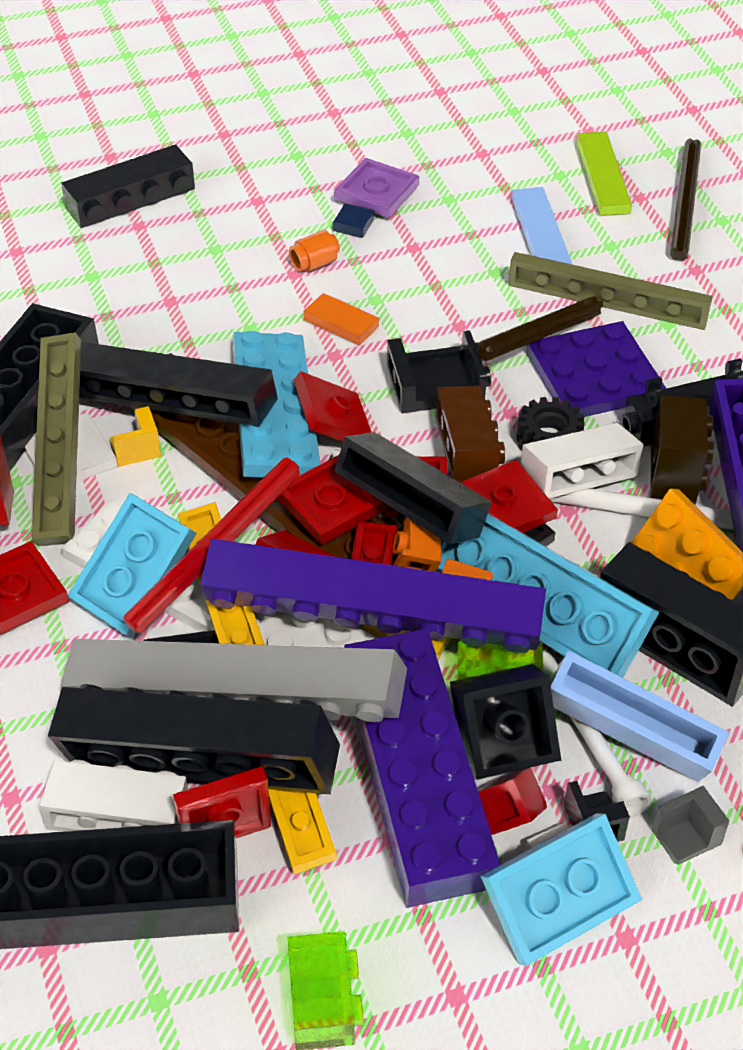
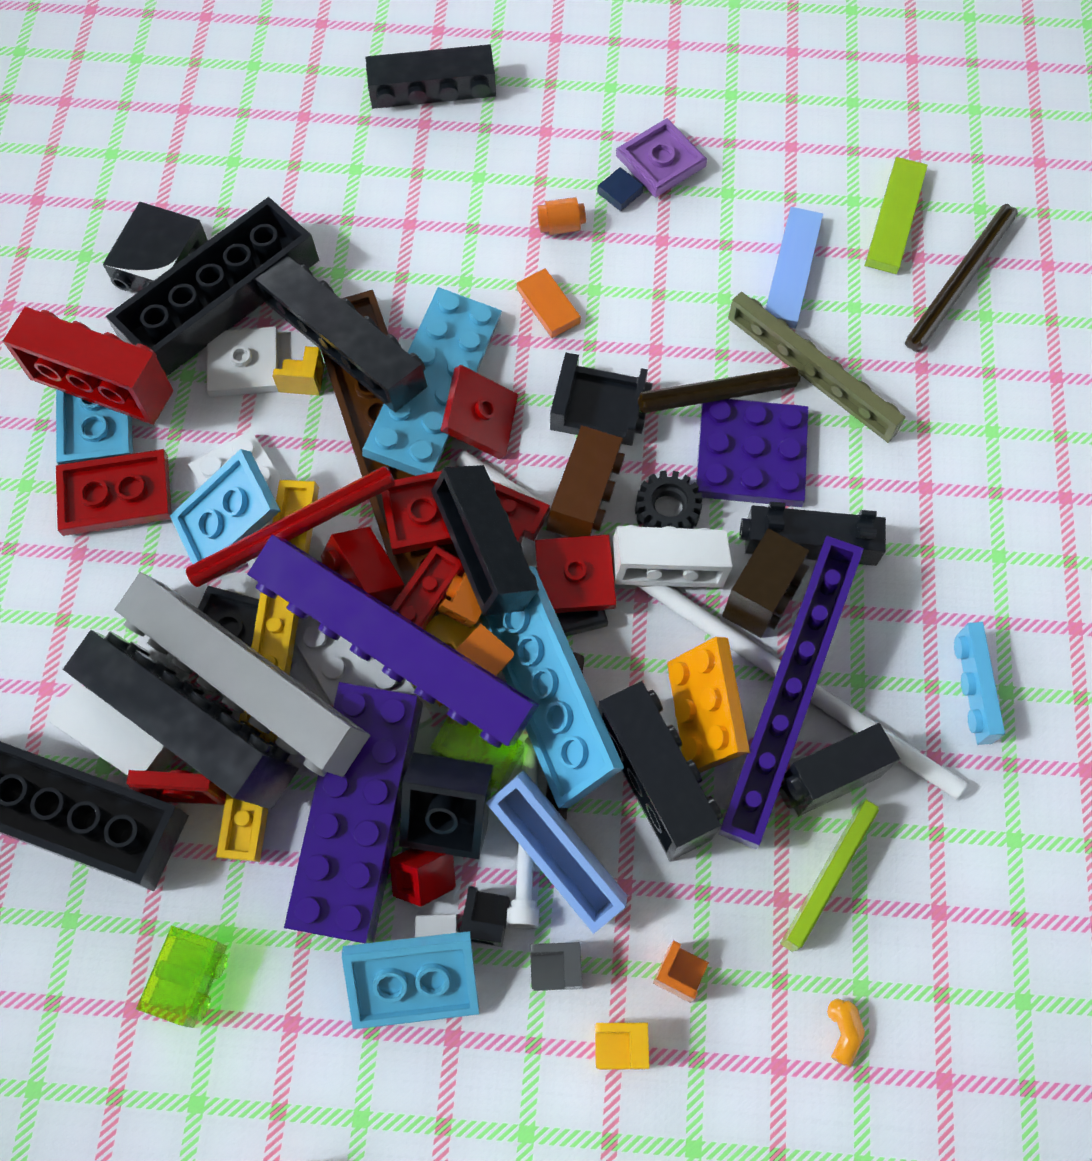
camera: 25 degrees right, 20 degrees up
olive plate [32,332,81,546] -> none

